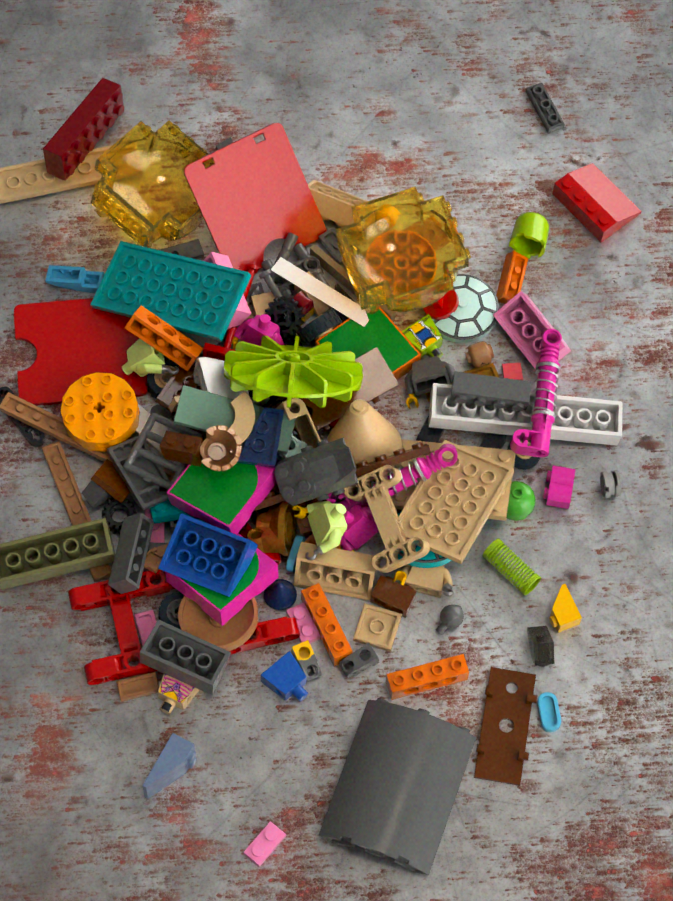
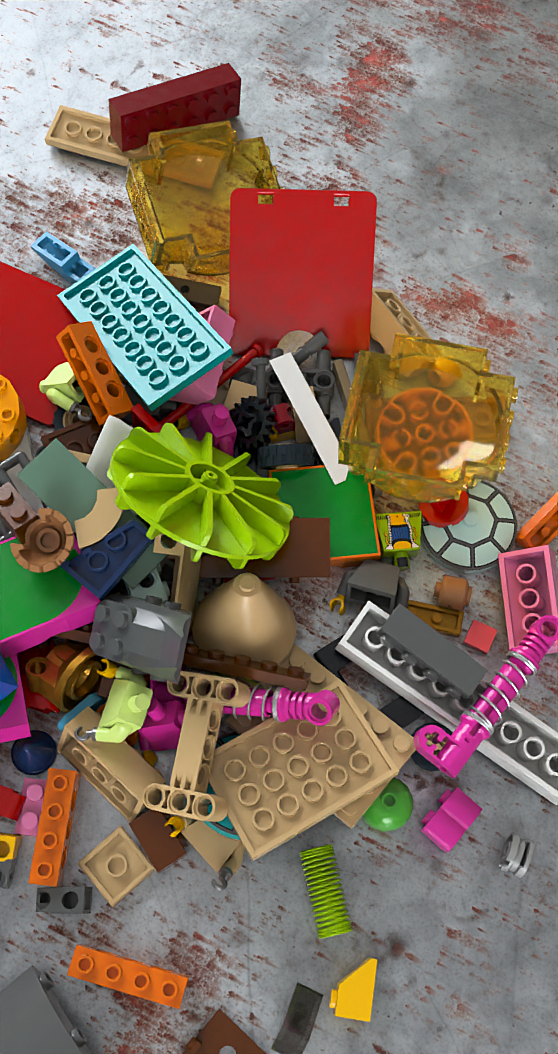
camera: 30 degrees right, 5 degrees up
dark grey piece [436,604,464,635] -> none

